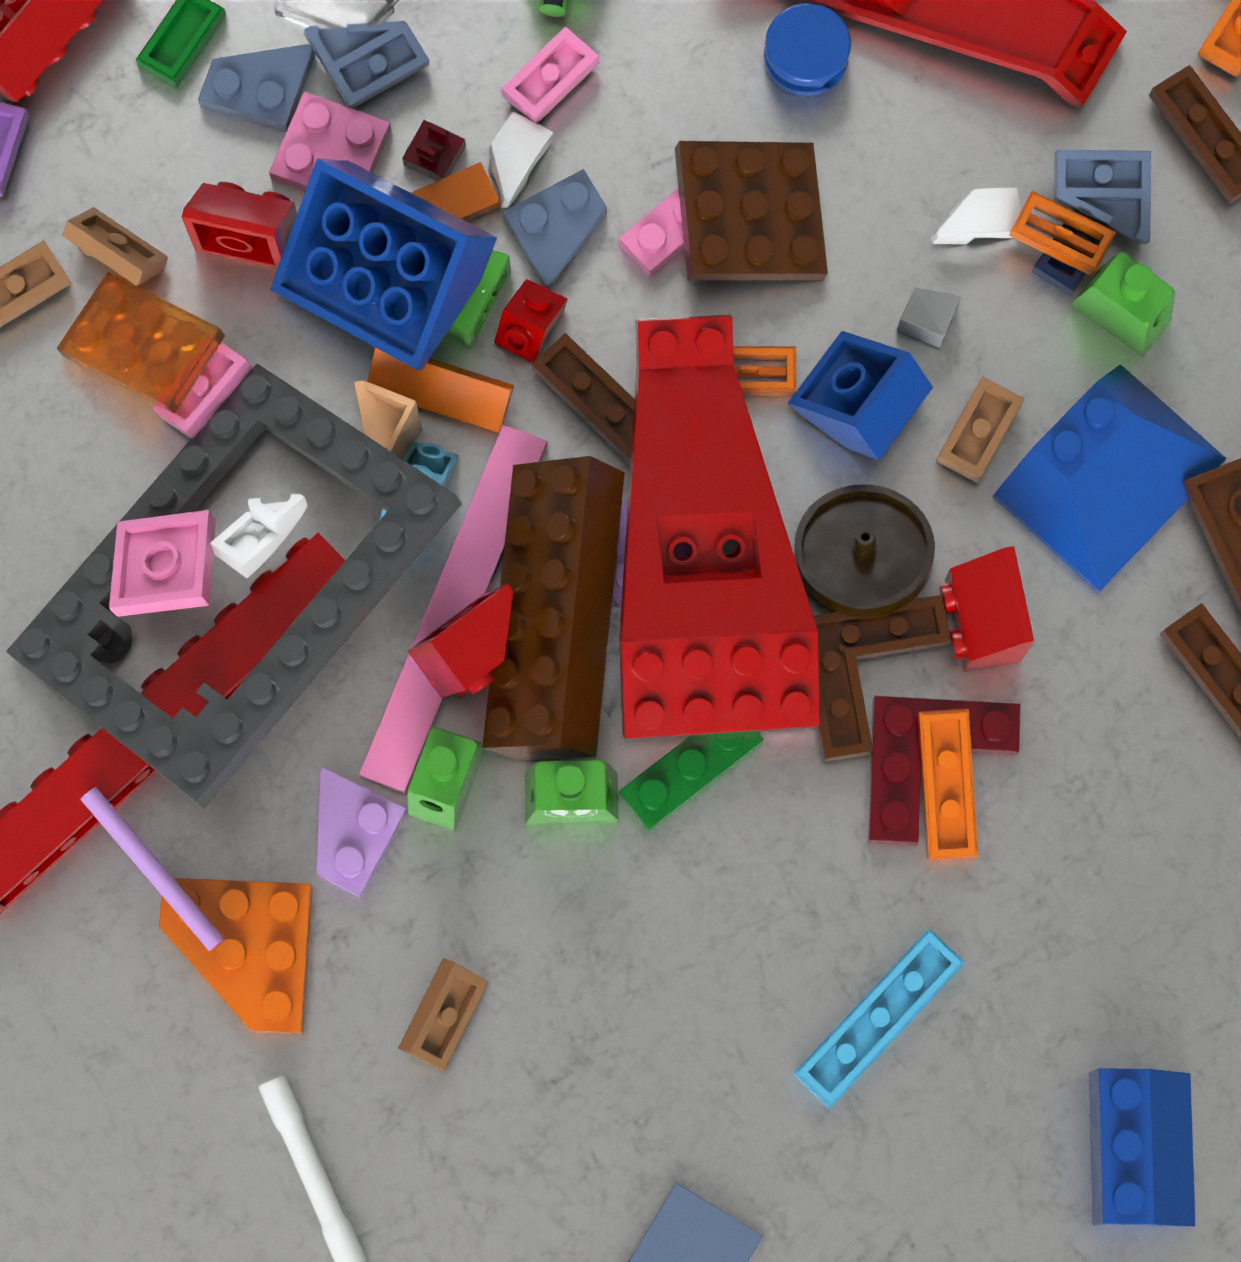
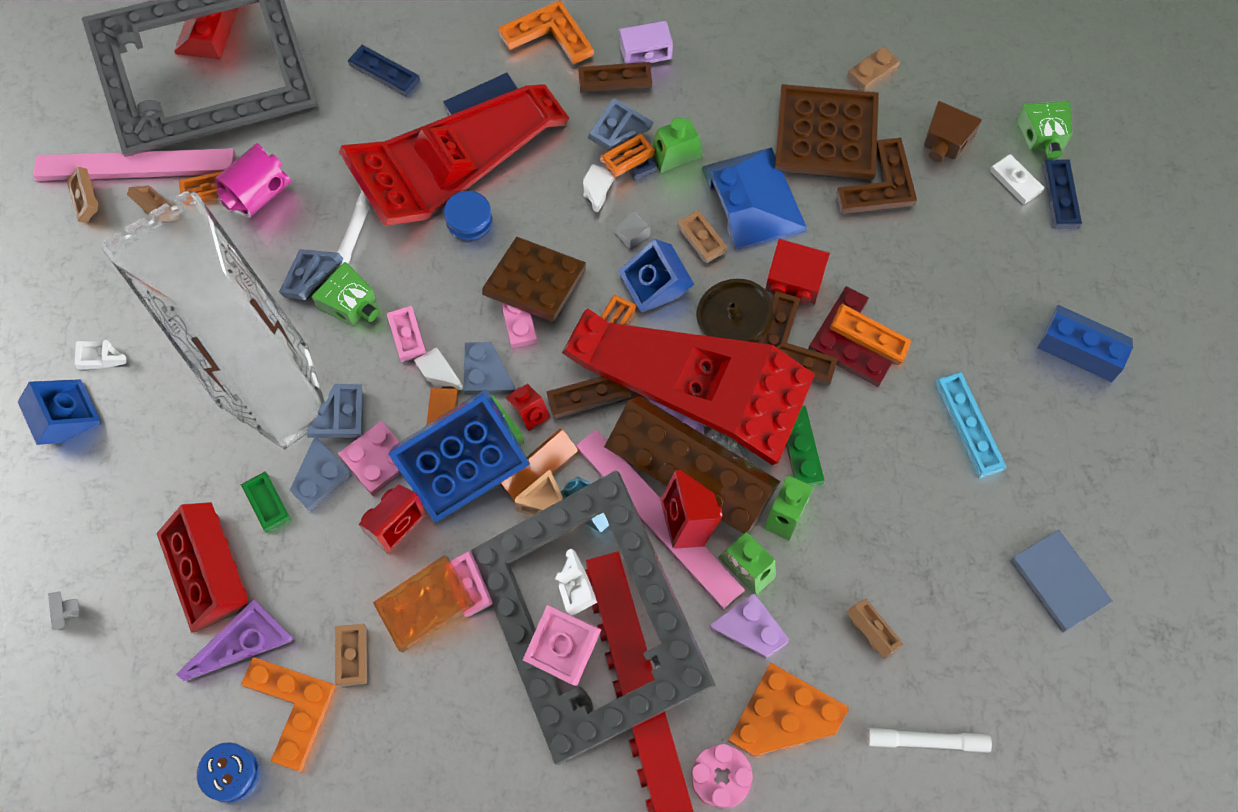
camera: 60 degrees left, 10 degrees down
medium nougat plate [62,207,168,286] -> none
lavender bar [80,787,225,951] -> none
dark red tile [402,120,466,181] -> none
none -> bright pink plate [692,744,753,808]

